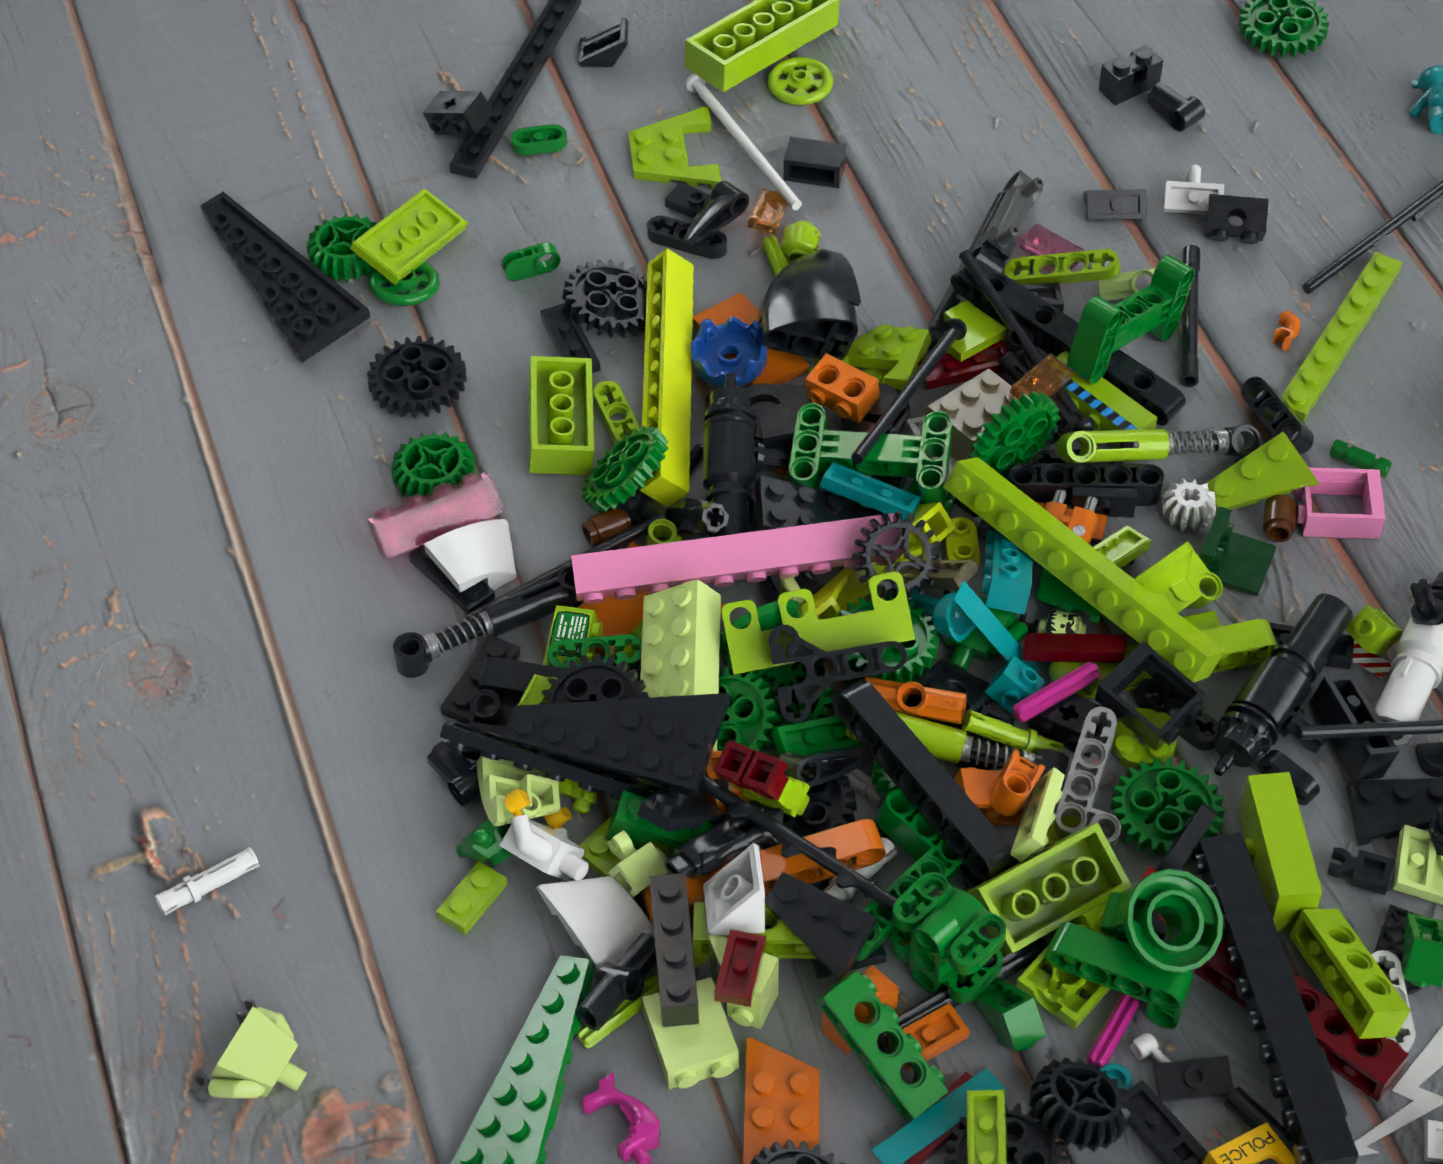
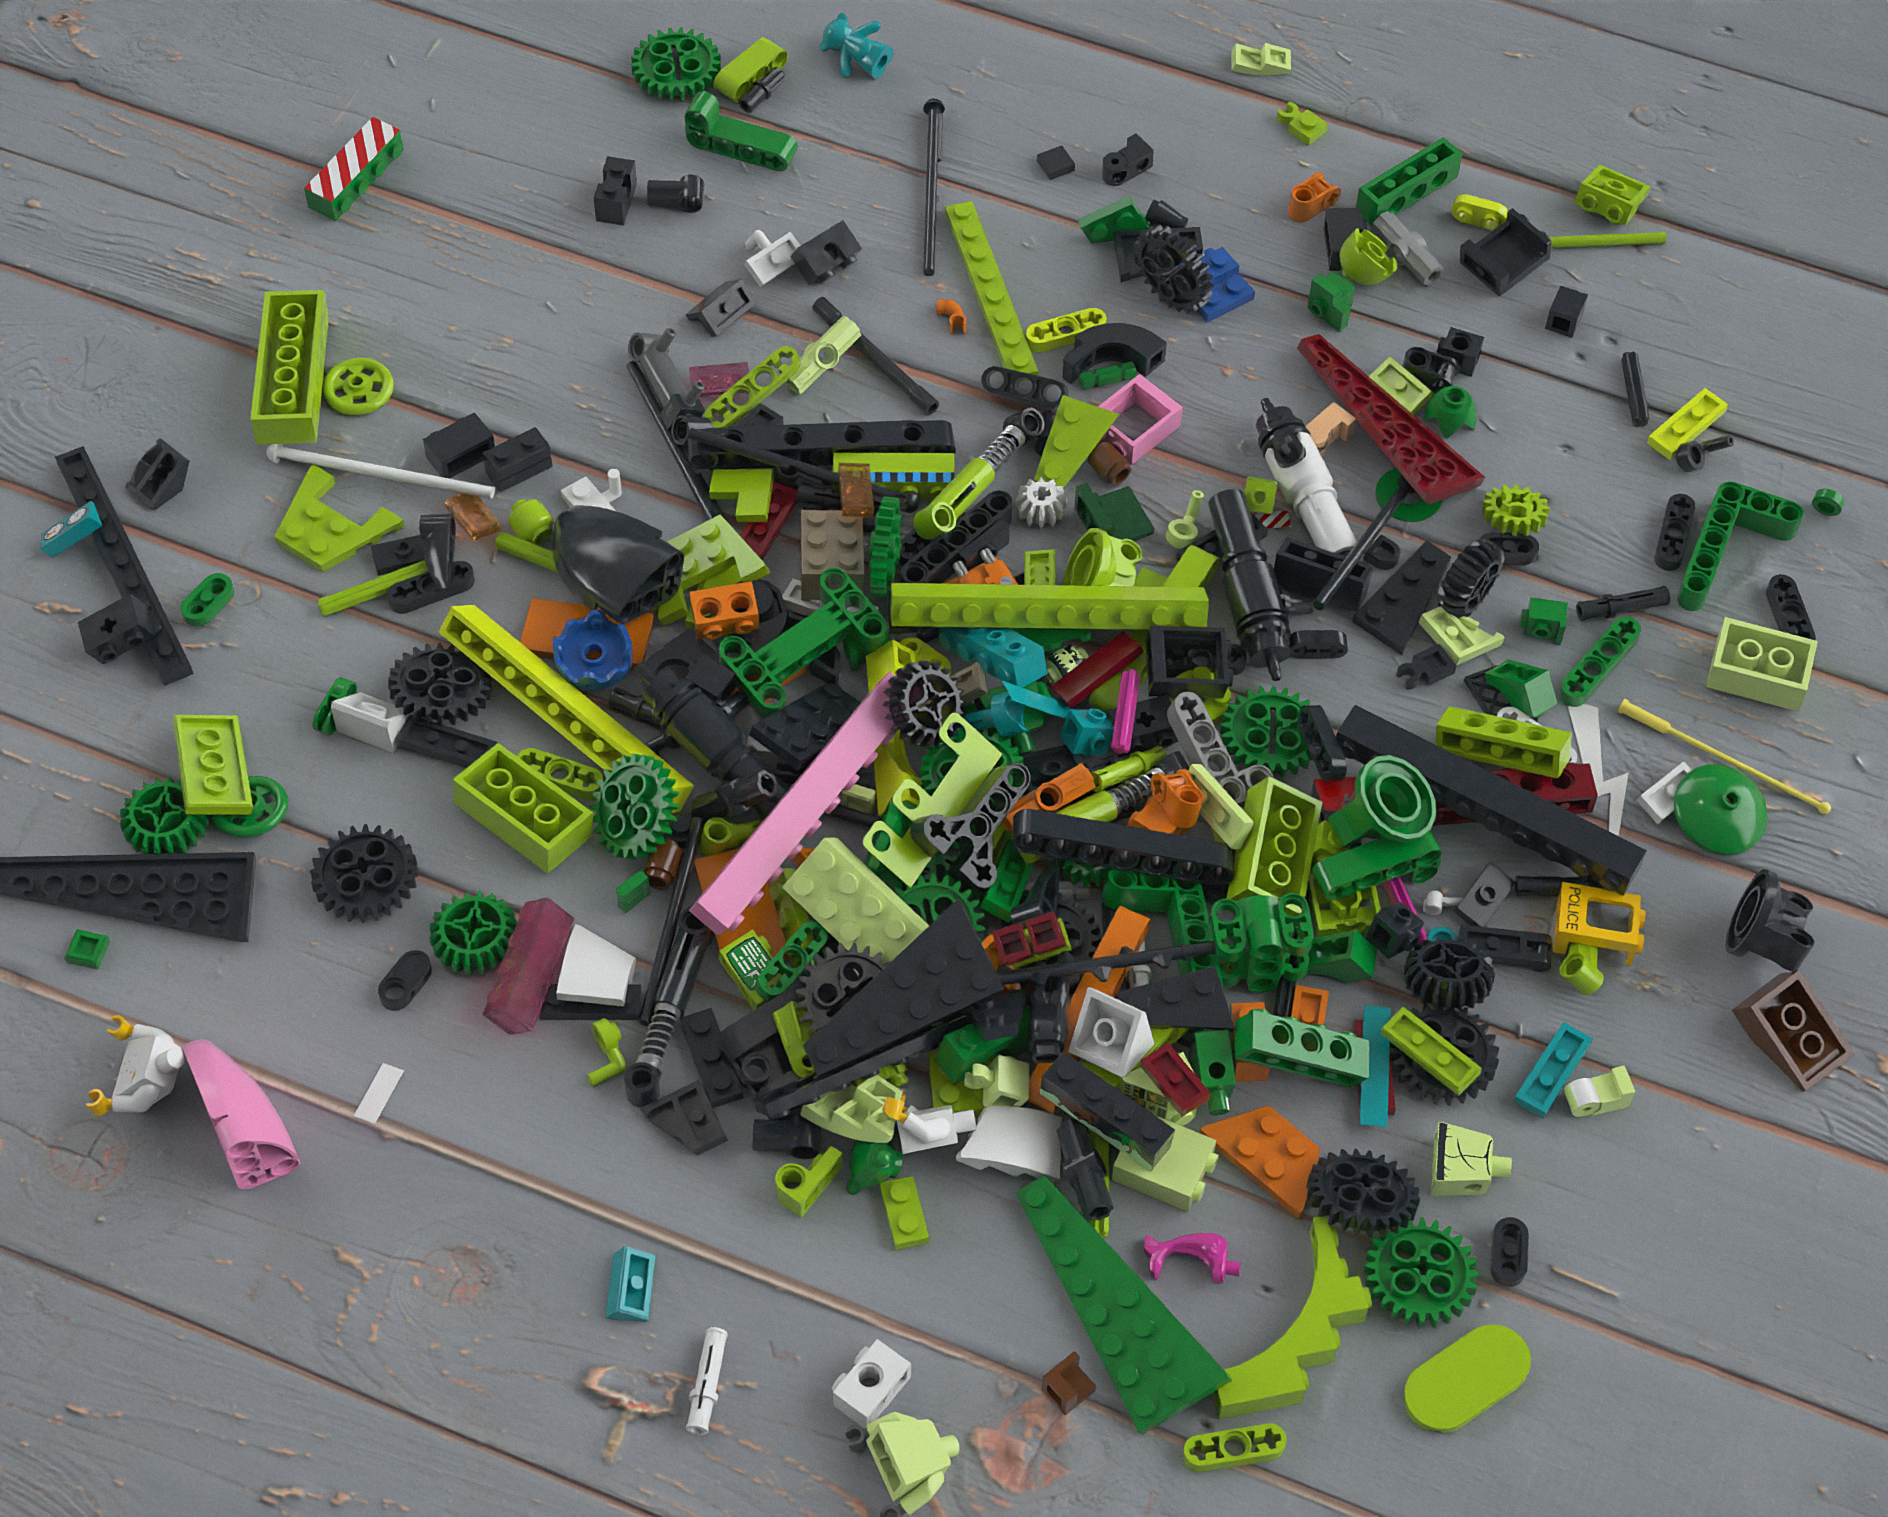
camera: 50 degrees left, 5 degrees up
teal plate [820,462,921,521] -> none
black bar [851,318,967,464] -> none
green beam [1066,254,1195,384] -> none
lime brick [1238,772,1322,933] -> none
none -> teal slope [40,501,102,558]
none -> green tile [65,929,110,970]
none -> white torso [85,1015,185,1116]
none -> bright pink panel [181,1039,300,1190]
none -> lime axle [317,560,428,616]
none -> white slope [331,692,414,753]
none -> white sticker [354,1063,404,1124]
none -> black piece [378,950,432,1011]
none -> black brick [482,427,553,492]
none -> white plate [561,469,622,511]
none -> lime plate [587,1018,627,1087]
none -> teal slope [606,1246,656,1322]
none -> green tile [616,870,650,913]
none -> black wing [640,1080,728,1156]
none -> green beam [684,91,798,171]
none -> lime beam [714,37,788,103]
none -> black axle [738,67,785,113]
none -> lime plate [775,1146,843,1218]
none -> white brick [832,1339,911,1428]
none -> neon yellow beam [1026,308,1107,353]
none -> reddish brown panel [1042,1351,1096,1415]
none -> black arch [1062,323,1167,384]
none -> yellowish green plate [1166,490,1204,549]
none -> green torso [1188,1029,1236,1116]
none -> black brick [1365,902,1424,959]

